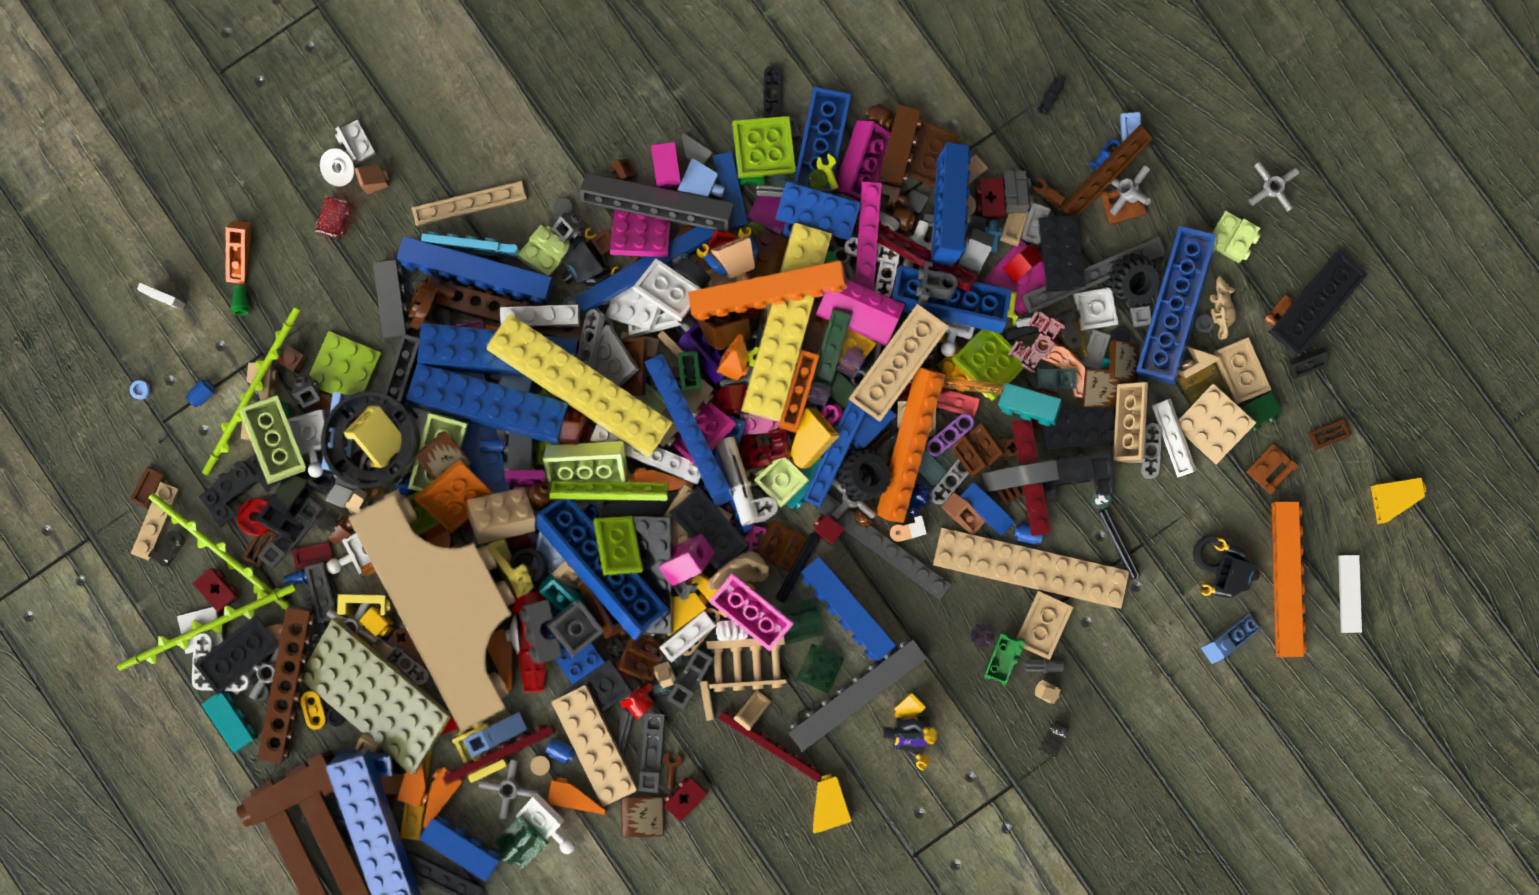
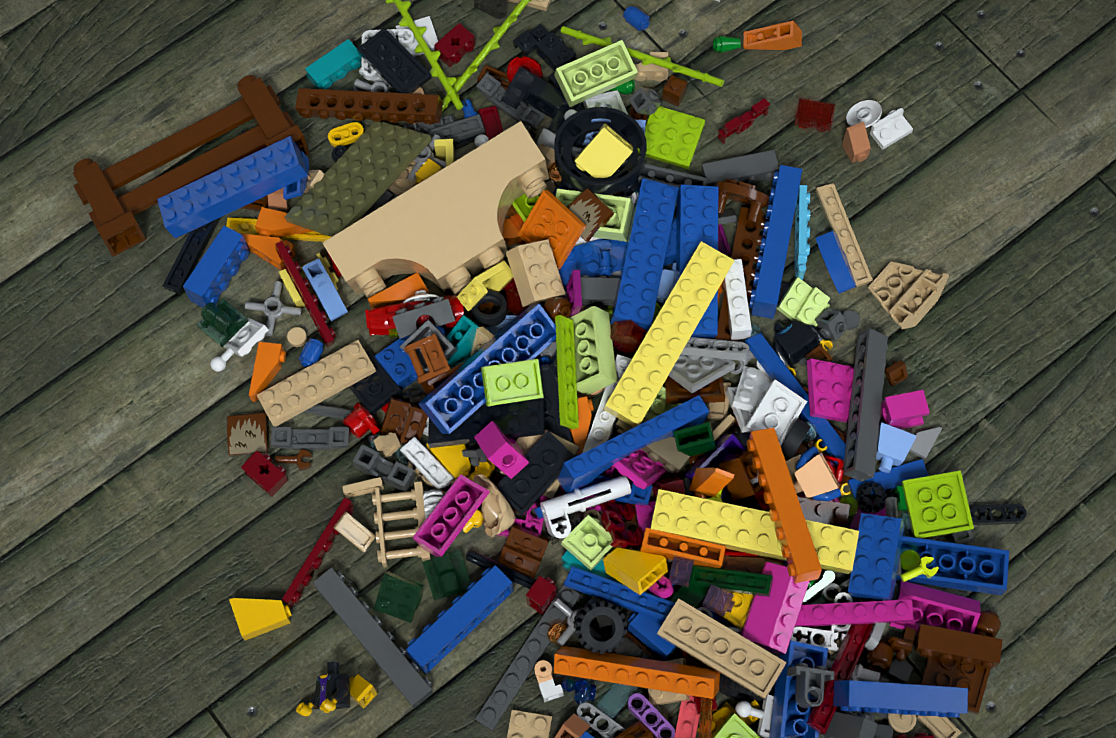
camera: 90 degrees right, 15 degrees down
none -> dark orange plate [404,334,451,384]
none -> dark red piece [717,98,770,144]
none -> blue slope [816,231,857,294]
none -> black gear [856,481,887,513]
none -> tan wedge [868,261,949,329]

